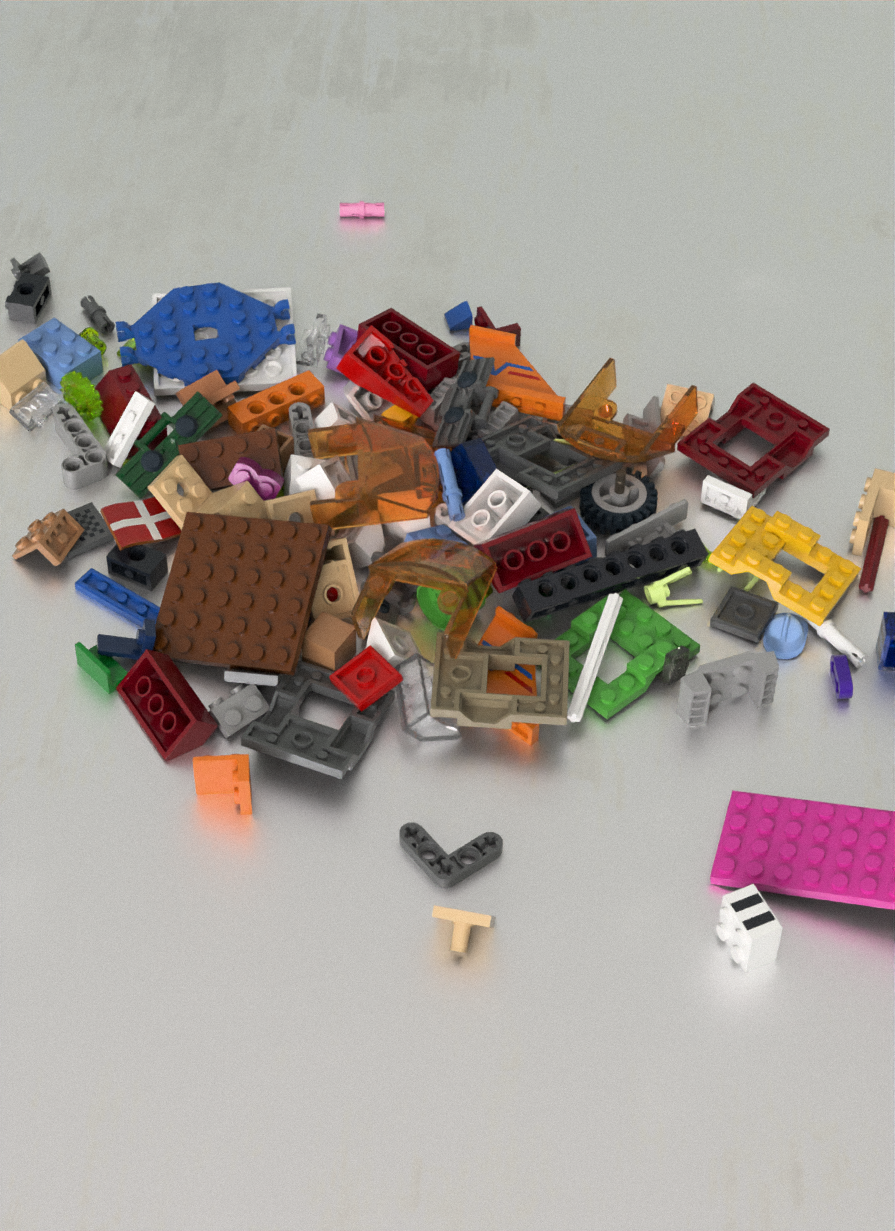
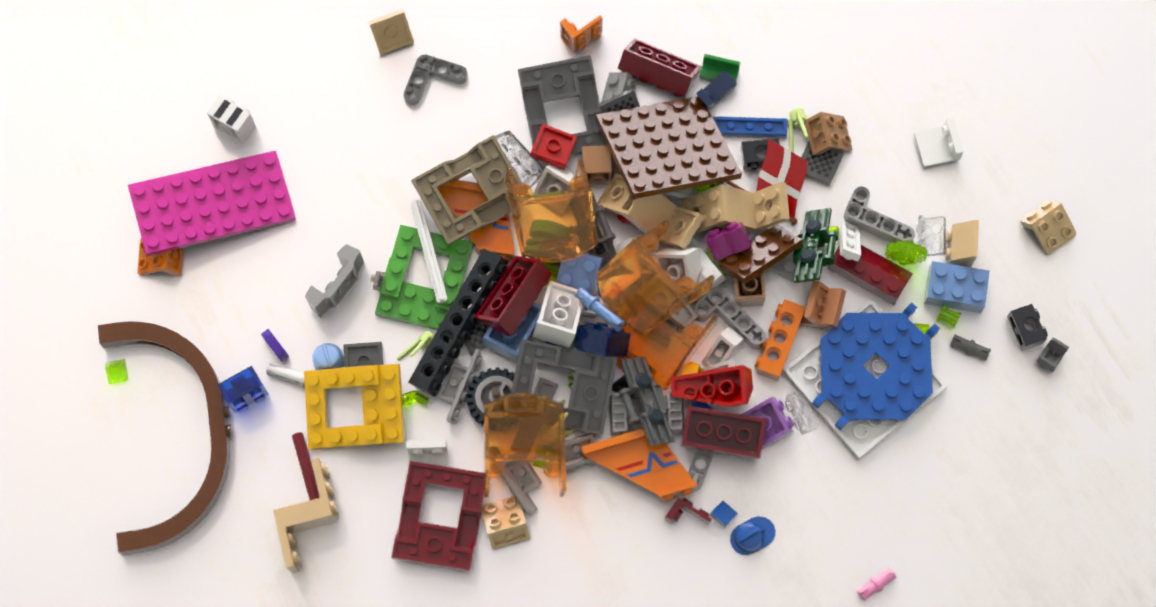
camera: 150 degrees right, 25 degrees up
none -> blue piece [730,516,776,555]
none -> yellowish green plant [787,108,808,153]

